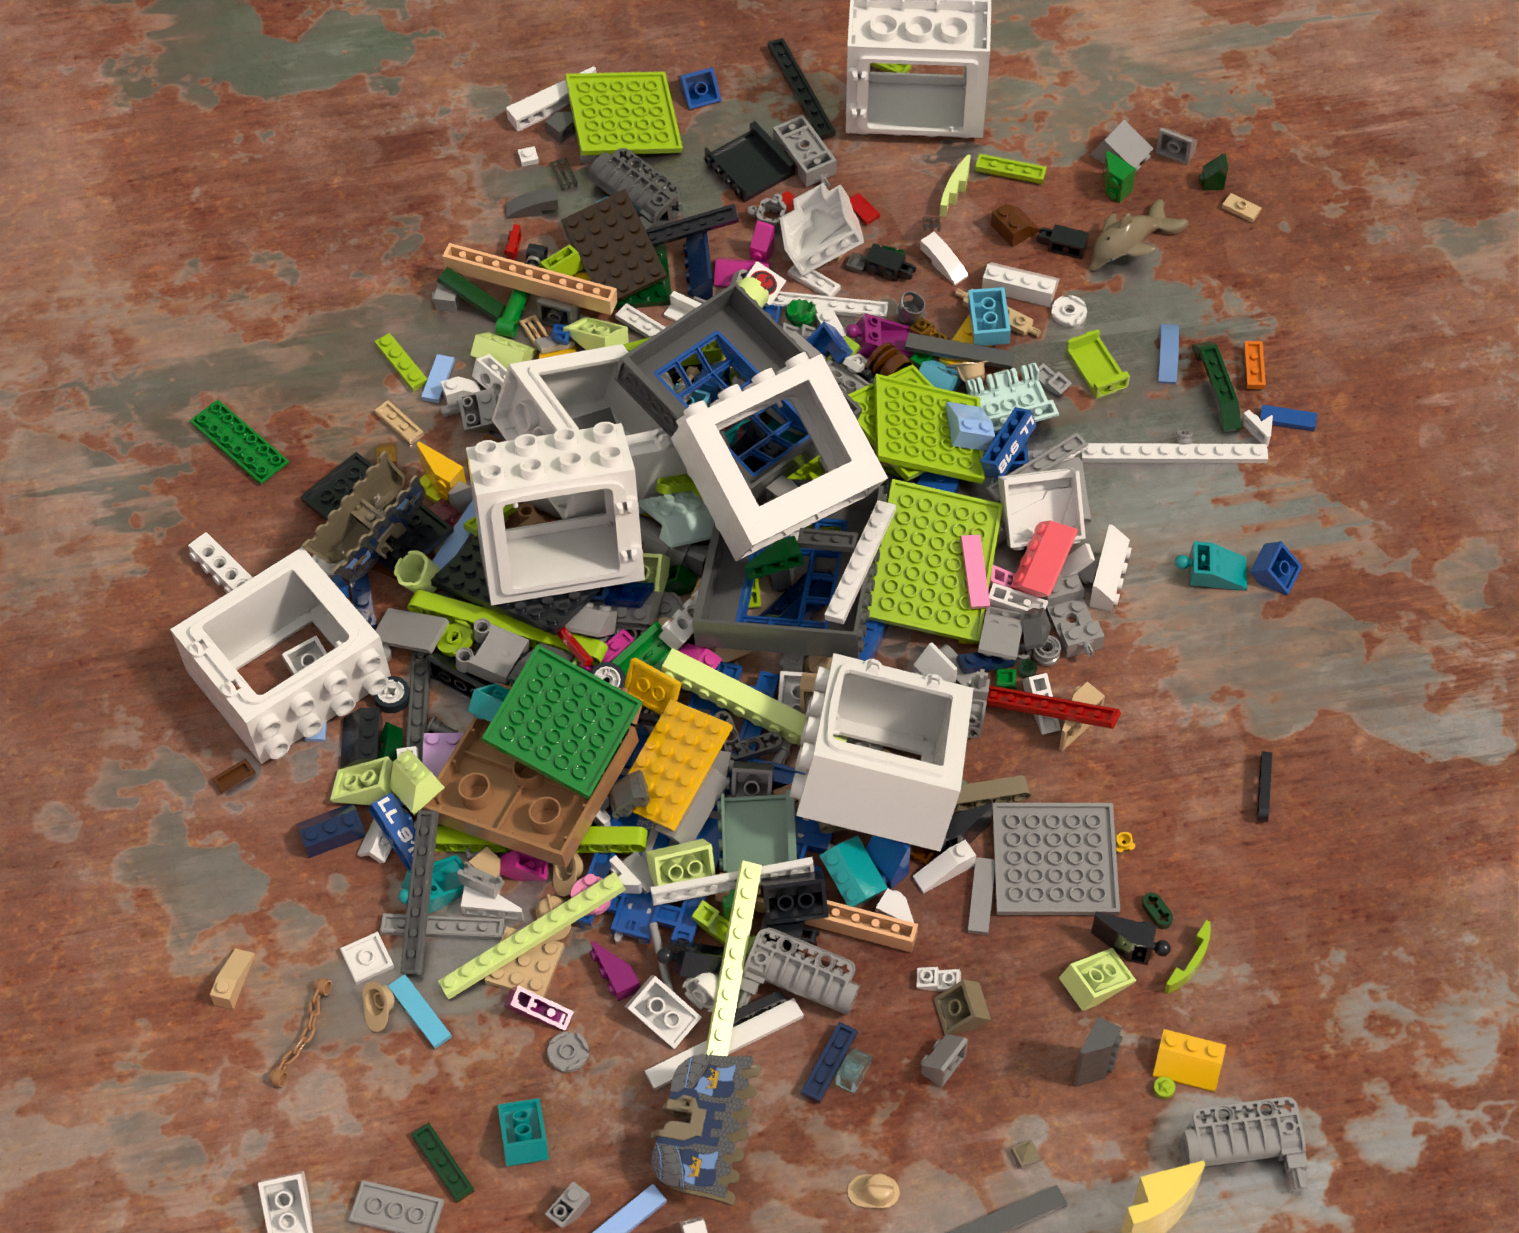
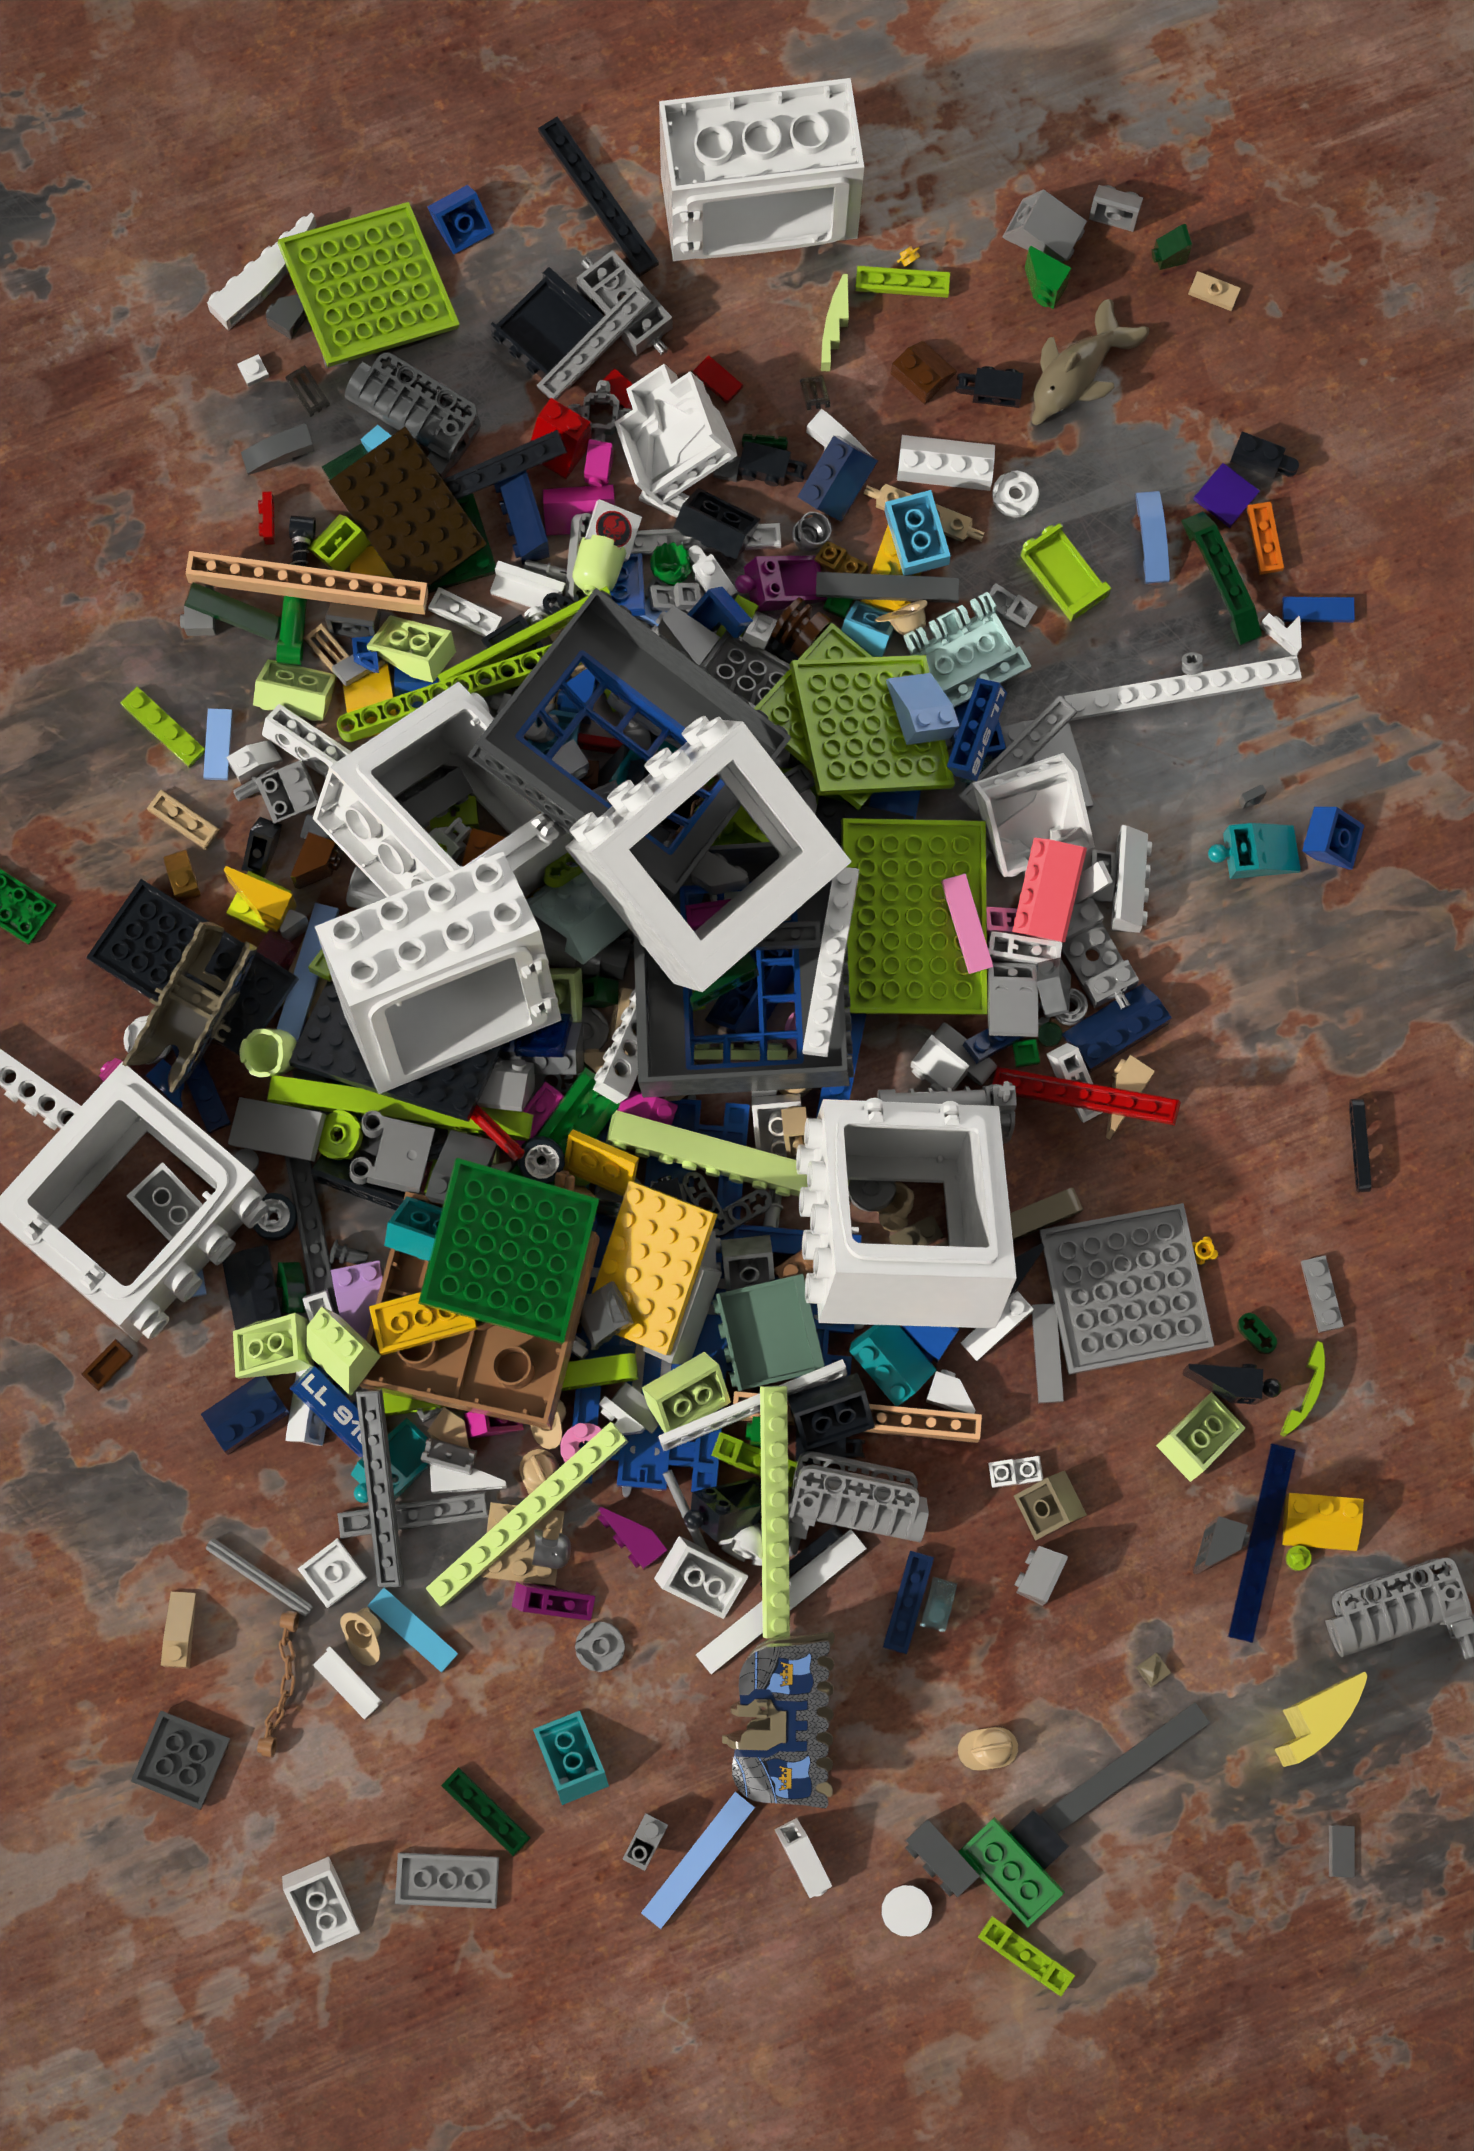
camera: 15 degrees left, 20 degrees up
none -> dark grey plate [131,1710,231,1810]
none -> light grey axle [206,1539,313,1617]
none -> black slope [242,817,282,877]
none -> white panel [313,1646,383,1720]
none -> yellow plate [369,1292,478,1355]
none -> red slope [531,398,592,479]
none -> flat silver helmet [532,1529,571,1569]
none -> light grey tile [537,285,653,401]
none -> black slope [673,488,761,559]
none -> dark blue slope [797,435,879,522]
none -> yellow plate [897,246,920,267]
none -> dark blue slope [1062,983,1172,1074]
none -> dark purple tile [1193,463,1260,528]
none -> clear blue tile [1227,1444,1296,1643]
none -> black brick [1230,431,1299,478]
none -> dark grey tile [1239,785,1267,808]
none -> light grey plate [1301,1255,1344,1333]

